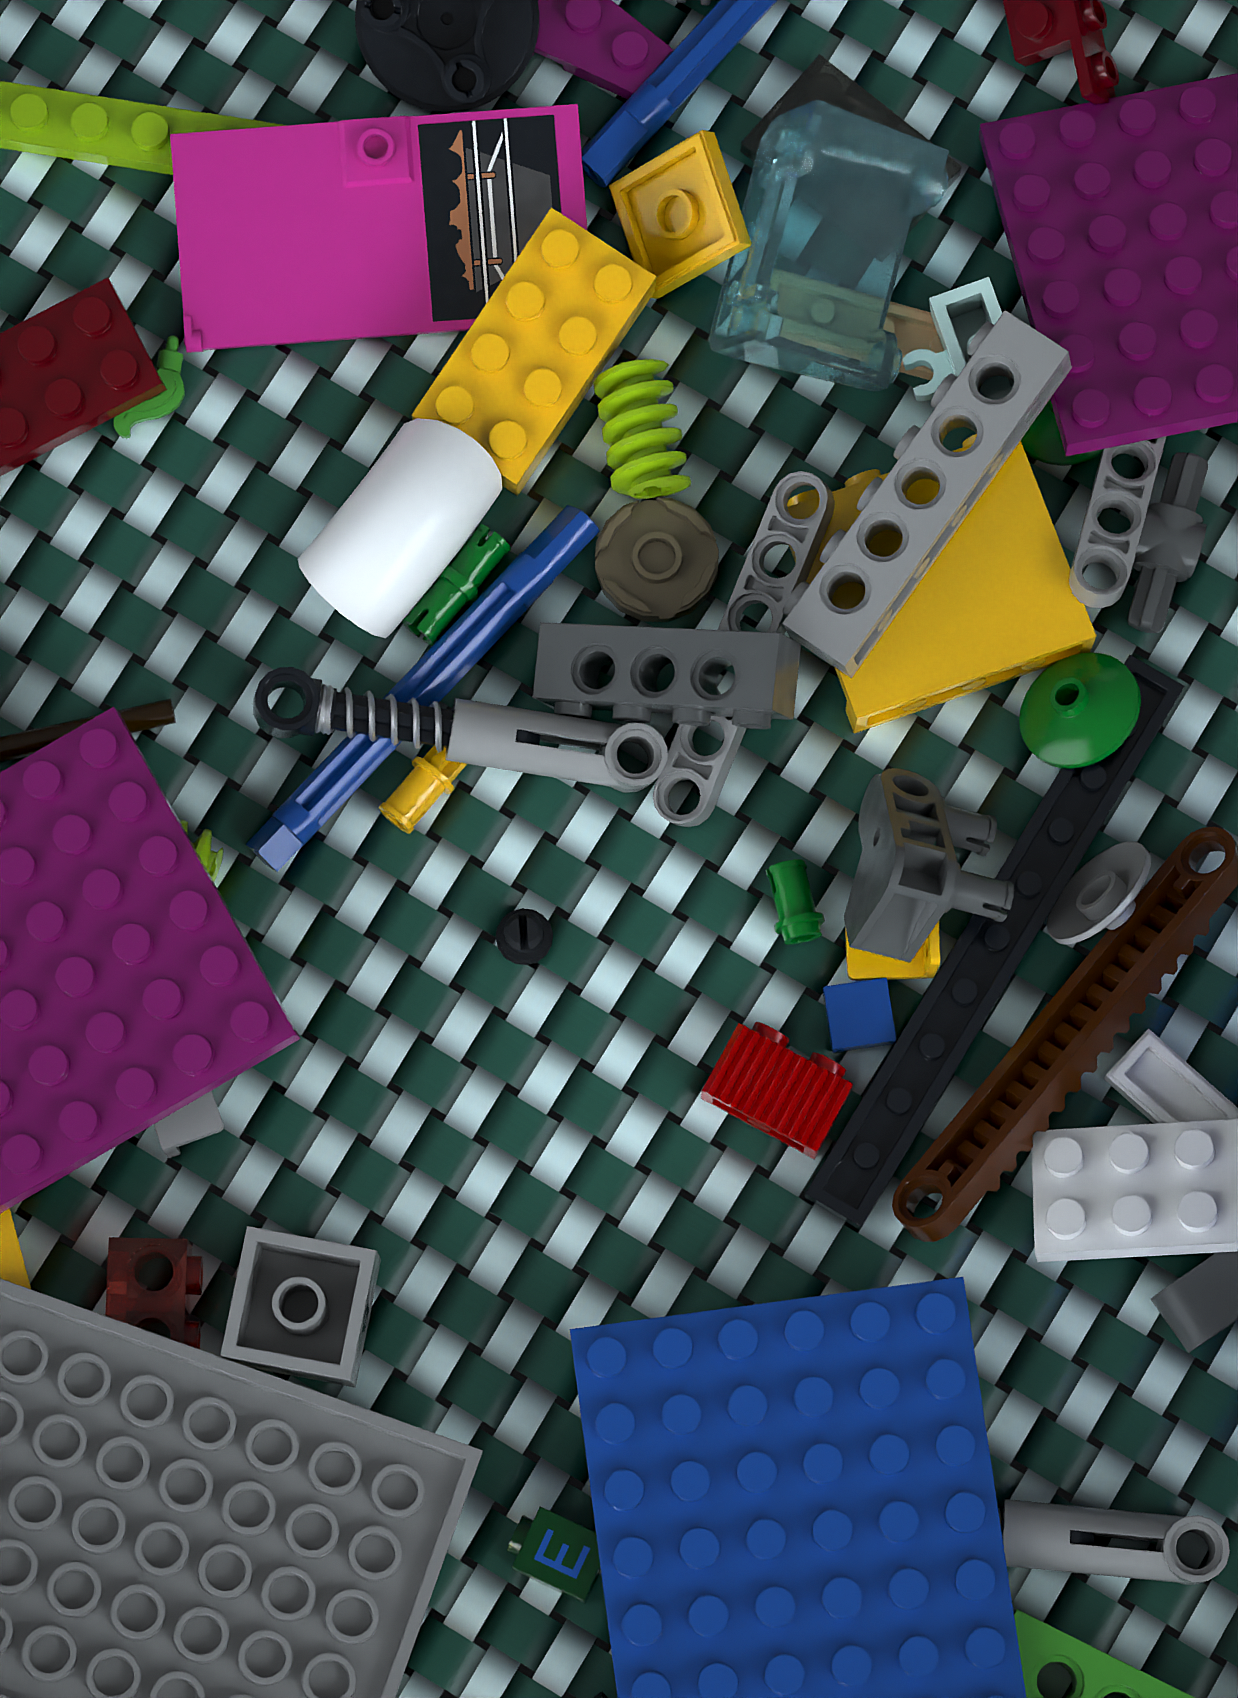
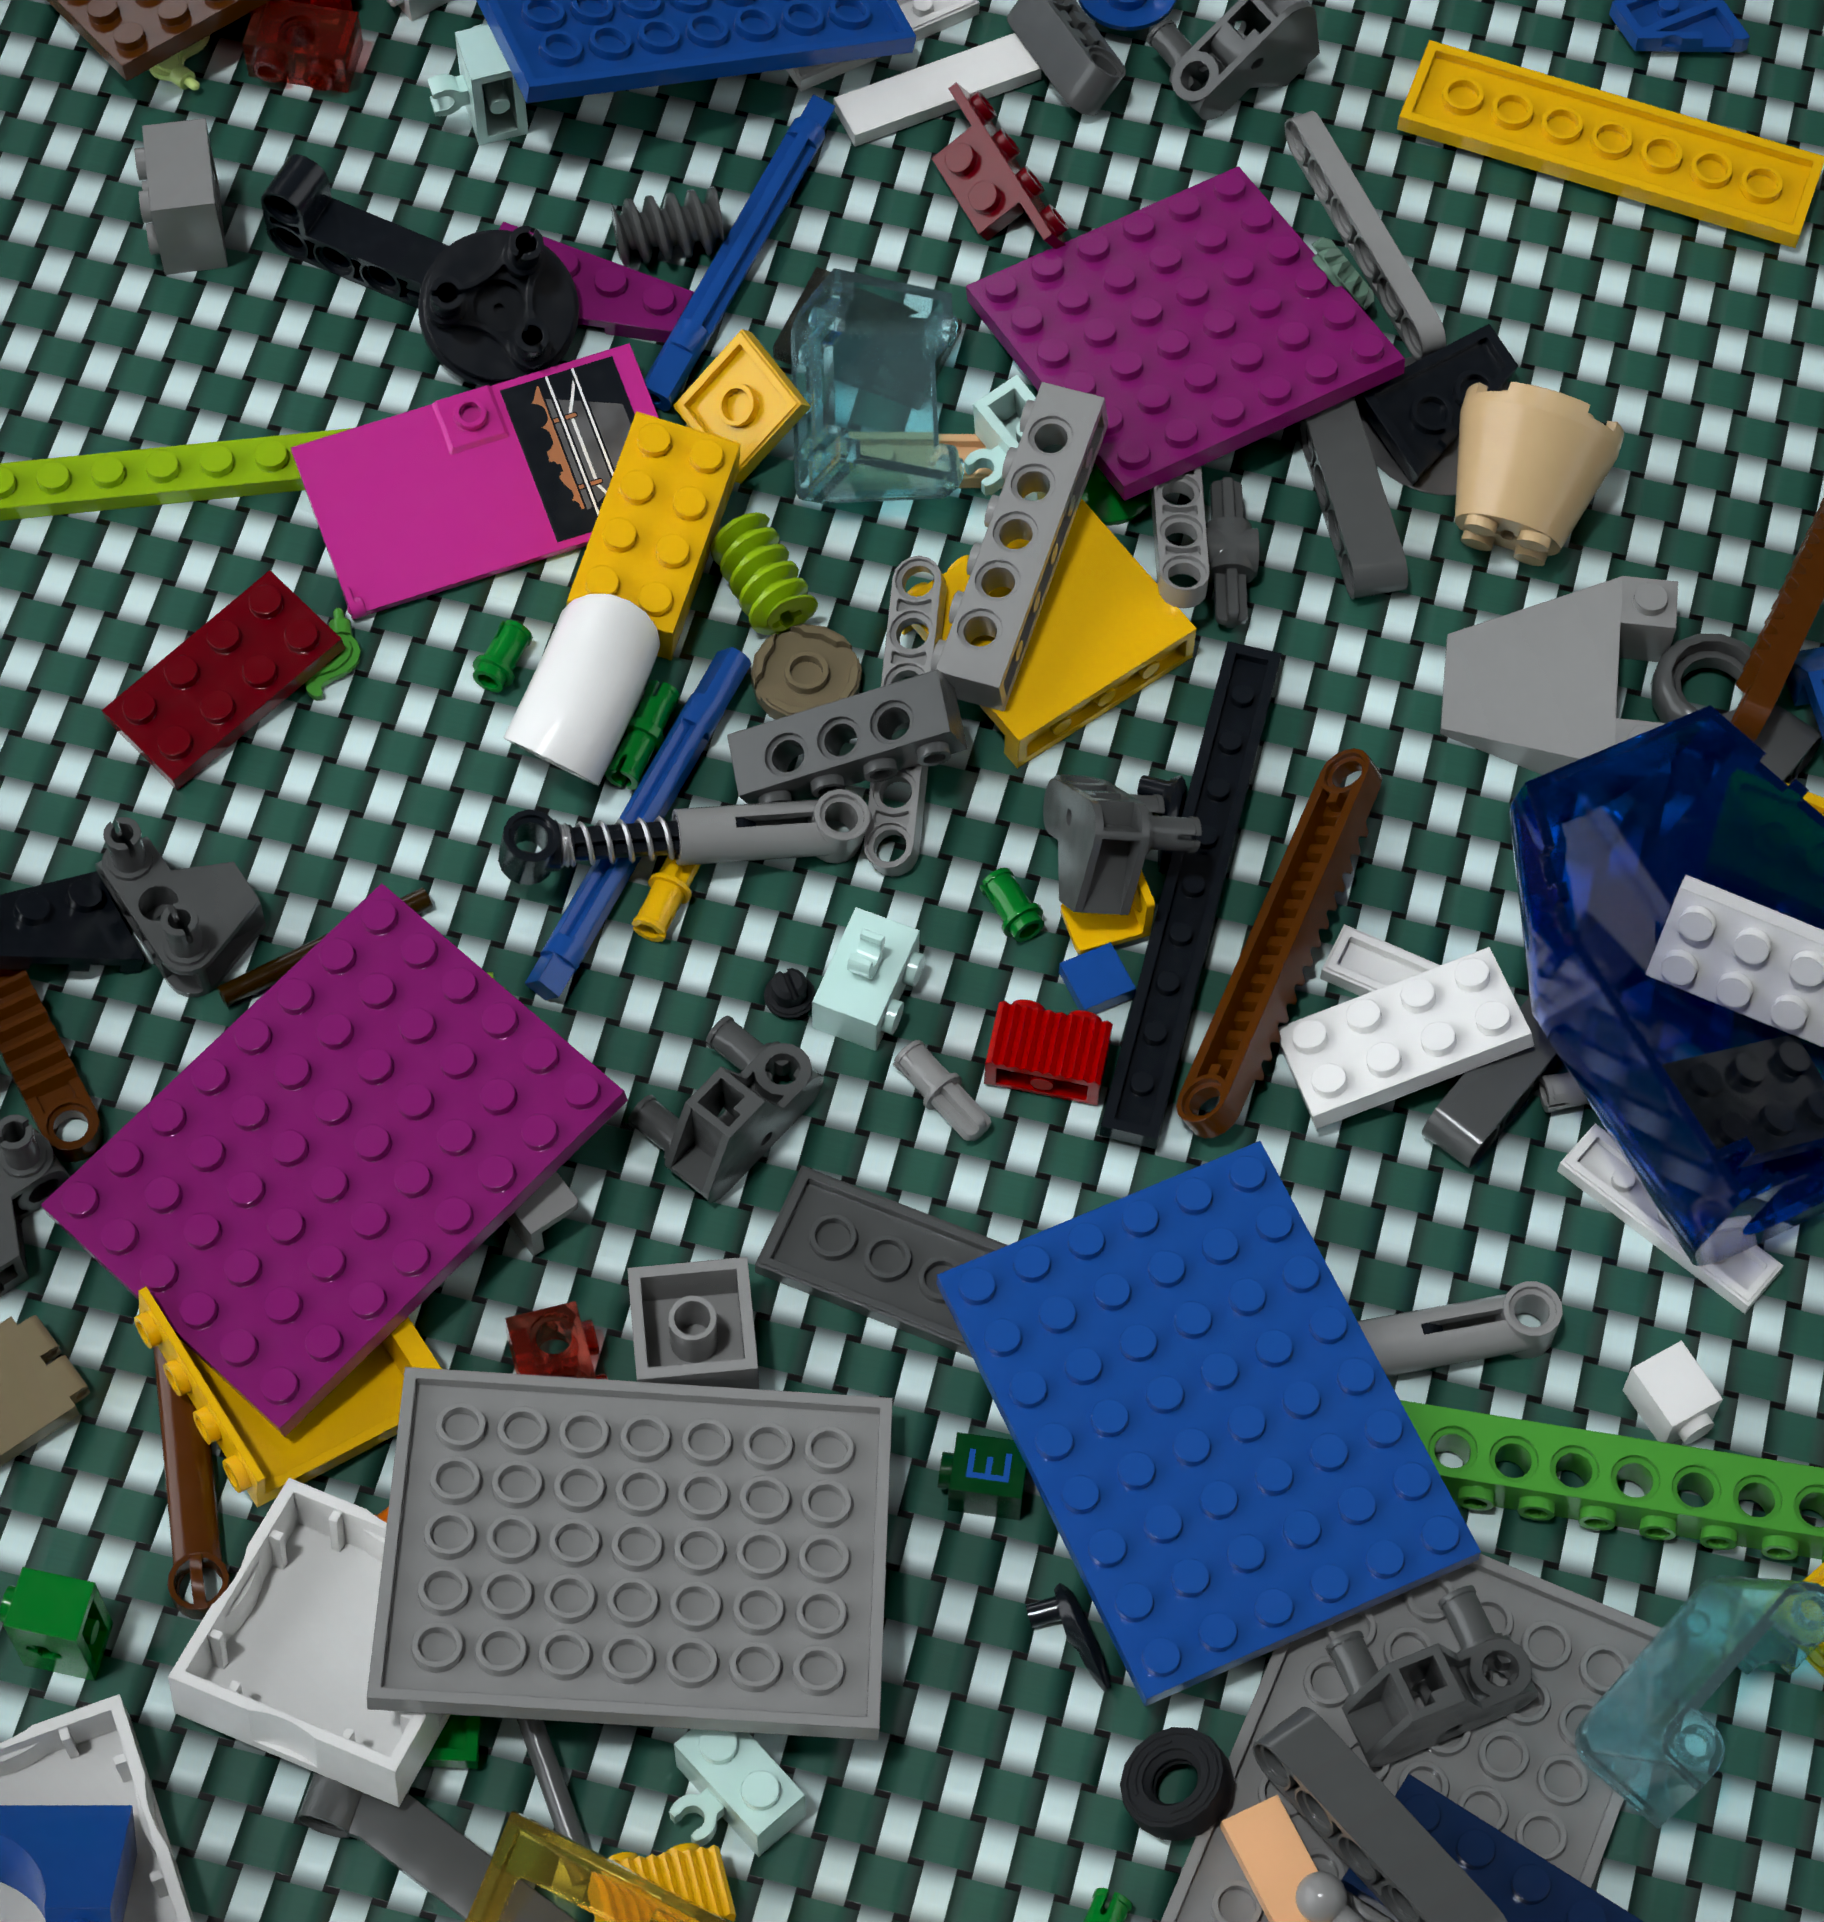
camera: 20 degrees left, 15 degrees down
green dish [1019,652,1141,769] -> none
light grey dish [1047,841,1151,944] -> none
none -> green pin [472,620,533,692]
none -> dark grey piece [628,1016,824,1203]
none -> dark grey tile [755,1166,1007,1358]
none -> light aqua brick [812,907,926,1051]
none -> light grey axle [893,1040,991,1141]
none -> black bar [1137,775,1187,874]

